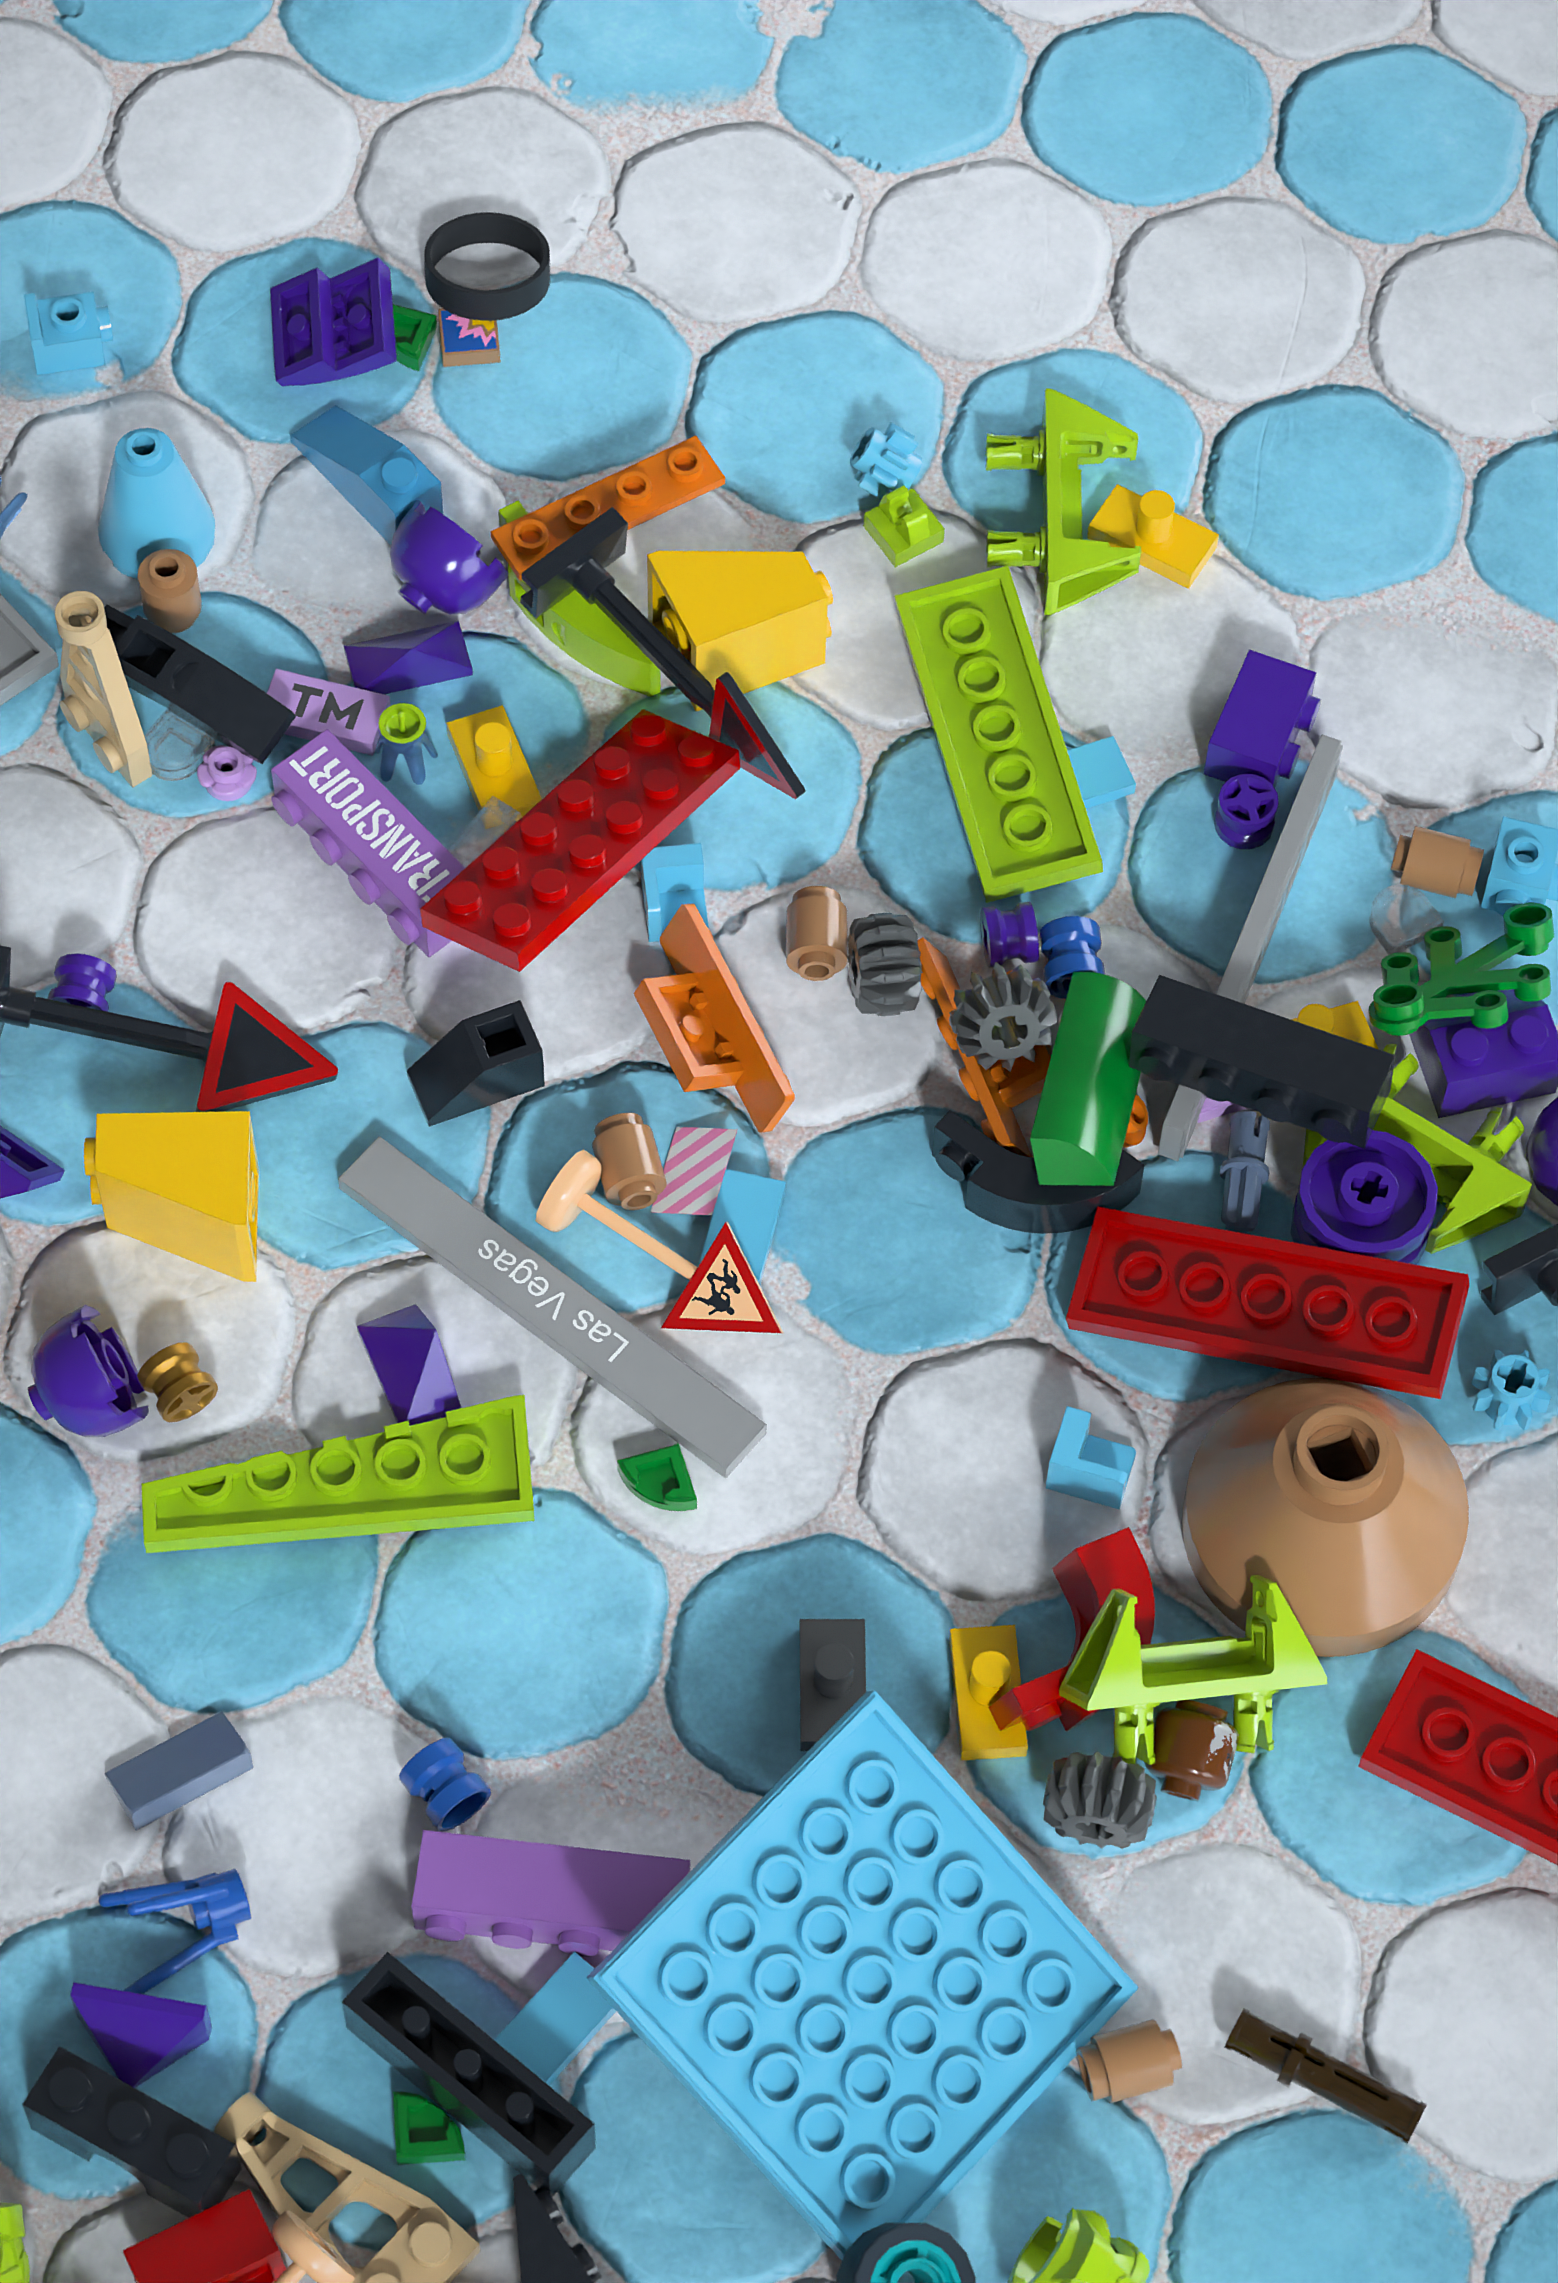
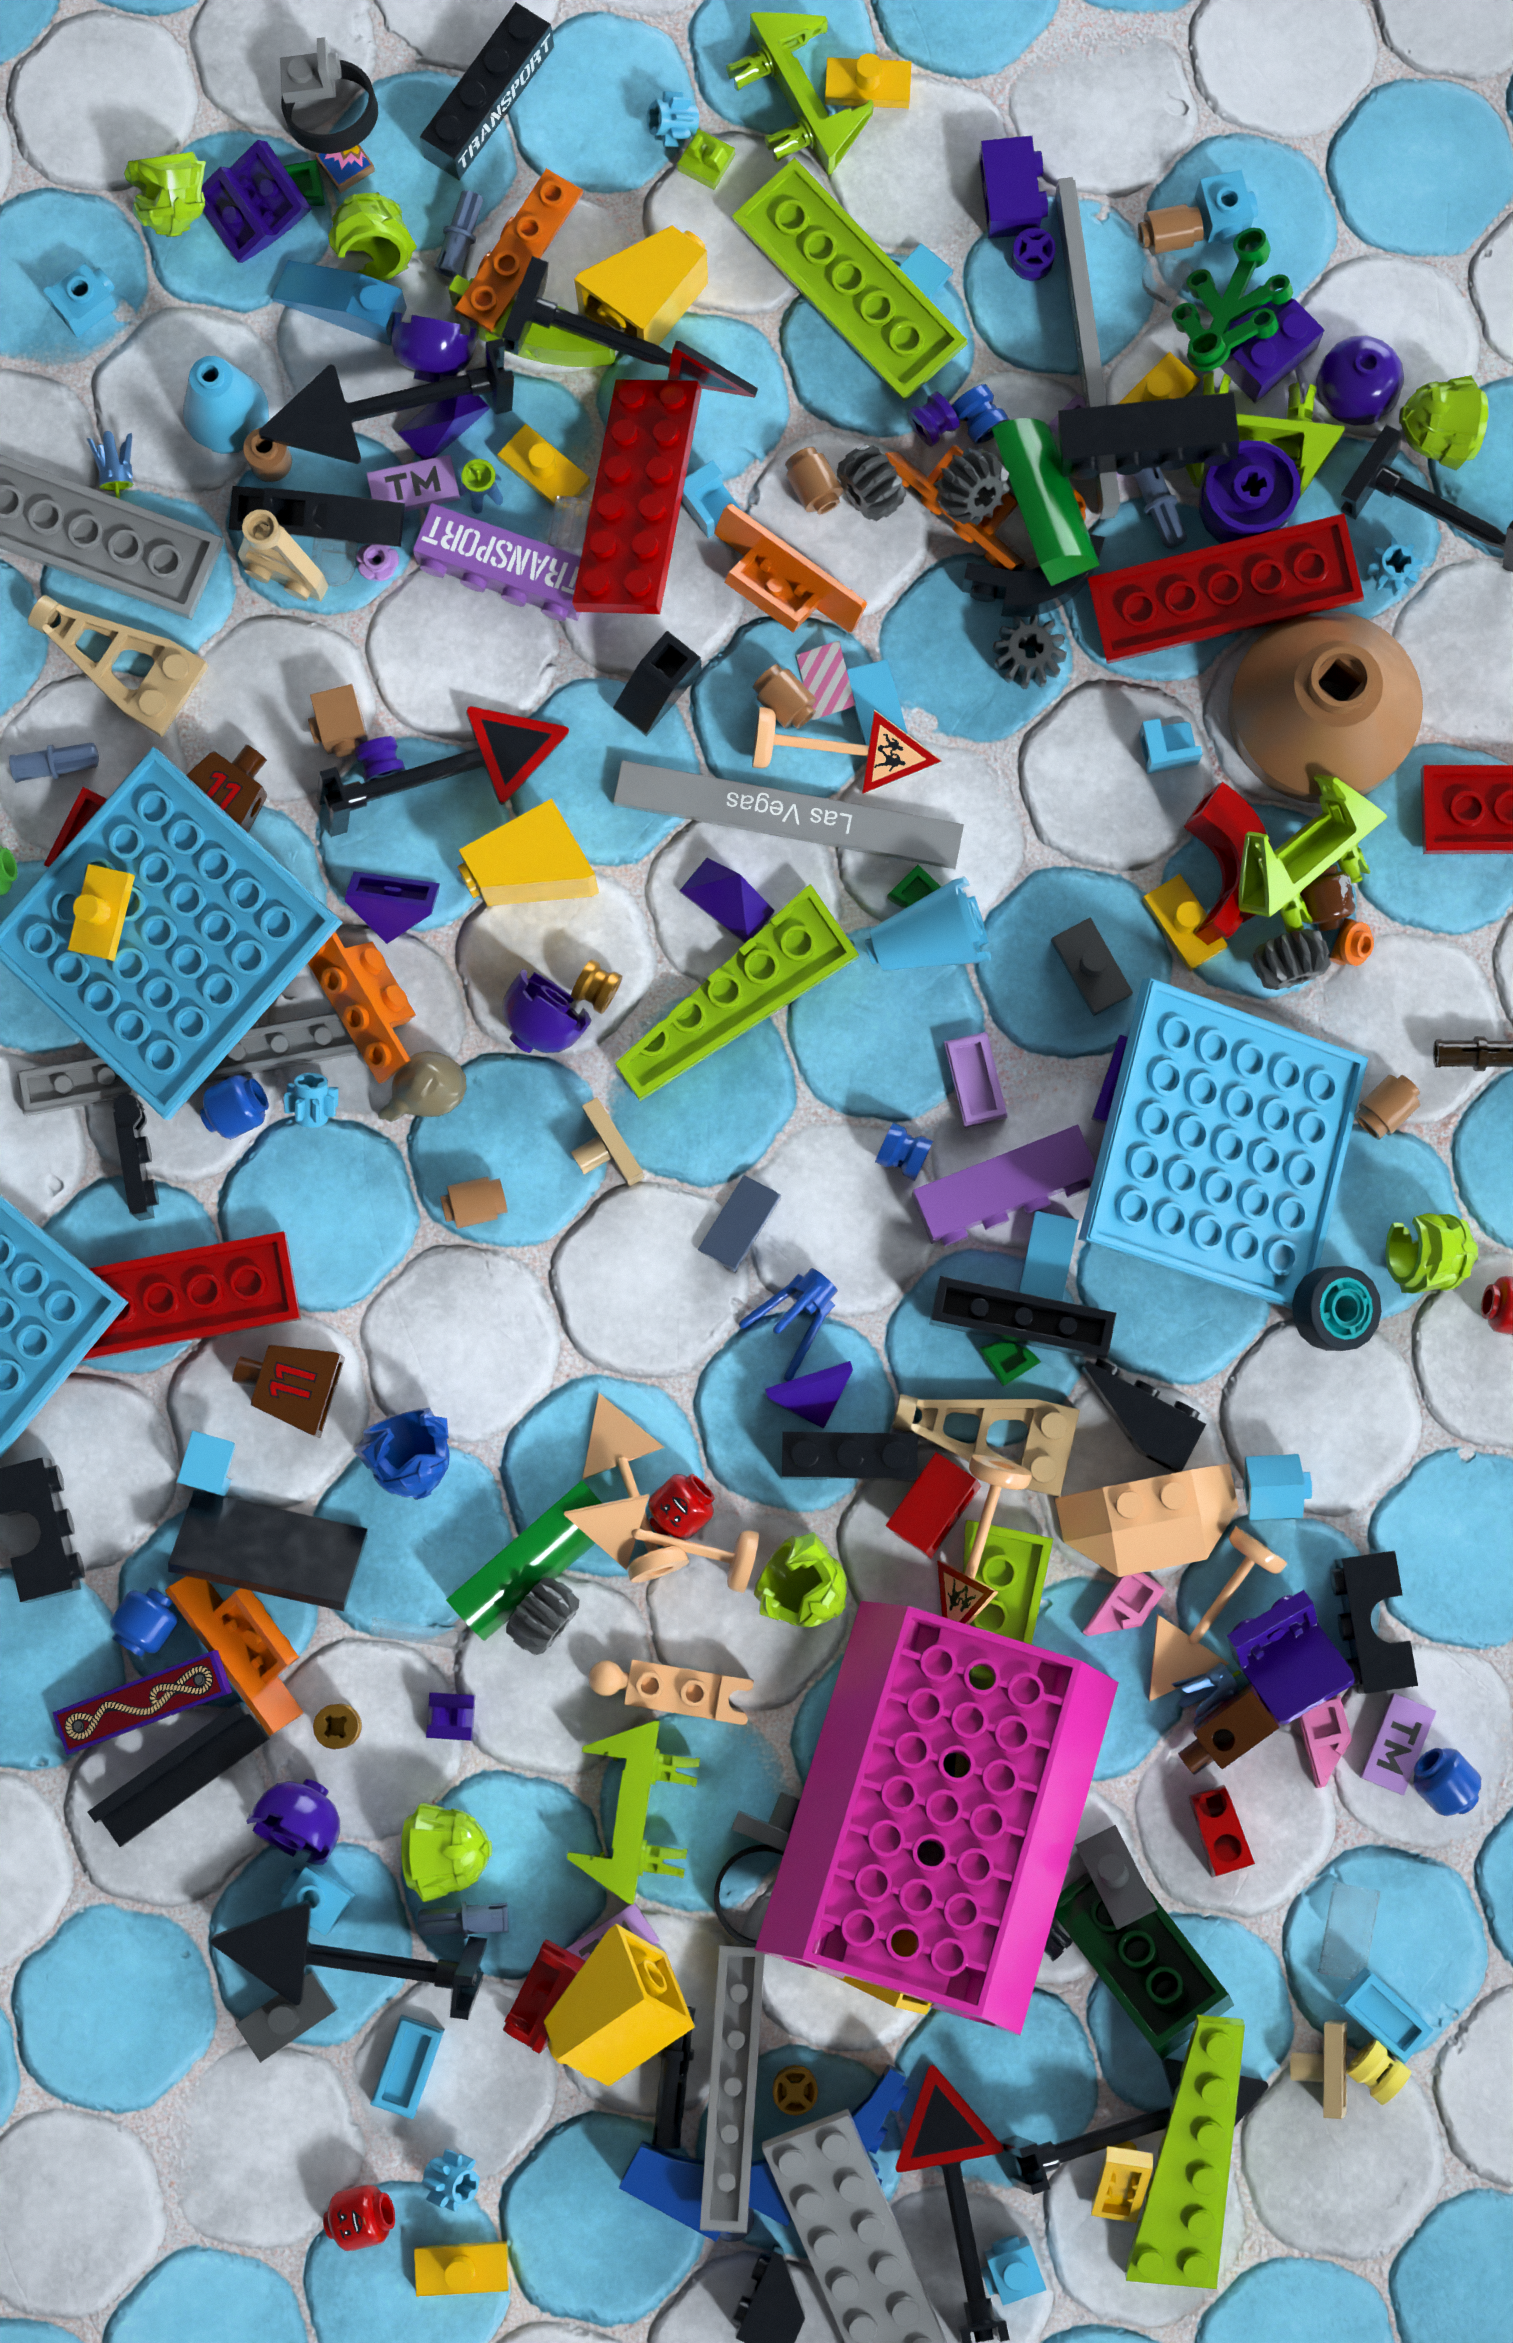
camera: 25 degrees left, 20 degrees up
none -> lime helmet [124,152,206,237]
none -> black piece [259,338,514,464]
none -> light grey bracket [280,37,341,104]
none -> medium nougat brick [308,684,369,757]
none -> lime helmet [328,192,417,281]
none -> black brick [420,2,554,180]
none -> sand blue axle [434,190,483,278]
none -> tan tile [571,1097,644,1187]
none -> medium azure cone [865,876,991,971]
none -> lavender tile [944,1032,1007,1128]
none -> dark grey gear [992,613,1067,690]
none -> orange plate [1329,918,1374,966]

